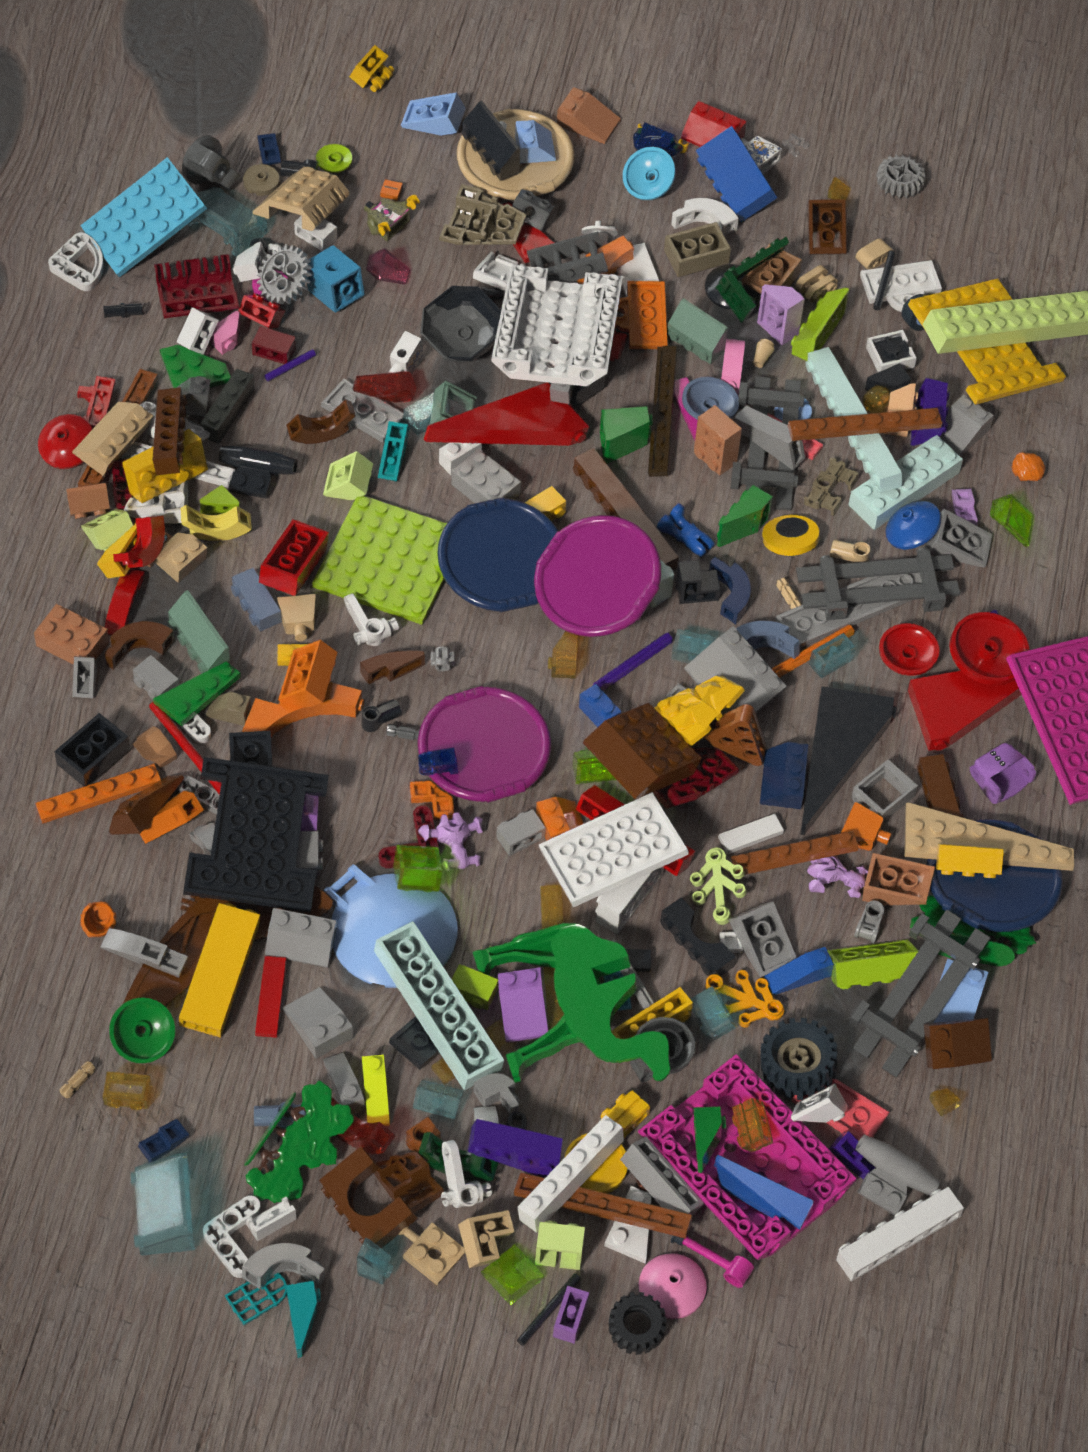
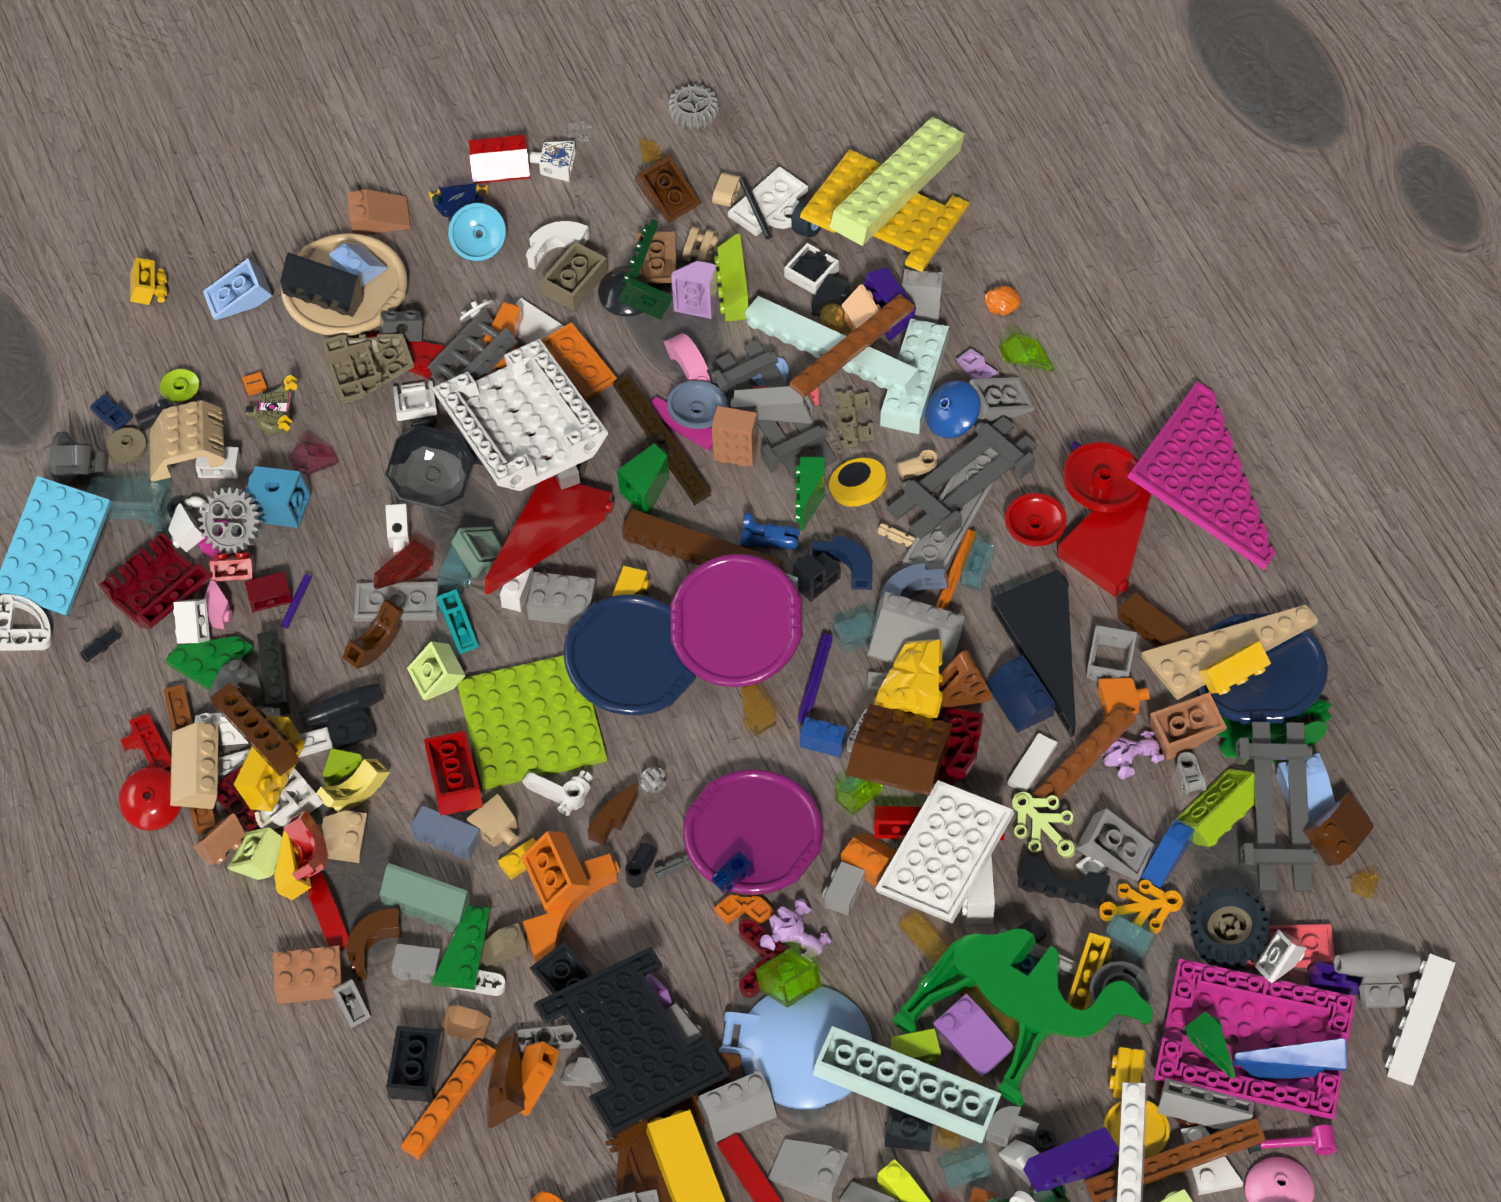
camera: 30 degrees left, 0 degrees up
red piece [149,702,221,795] -> none
sand green slope [667,298,728,364] -> none
blue brick [696,126,778,222] -> none
clear yellow brick [732,1098,773,1152] -> none
tan cone [752,339,774,368] -> none
medium lavender piece [970,743,1036,804] -> none

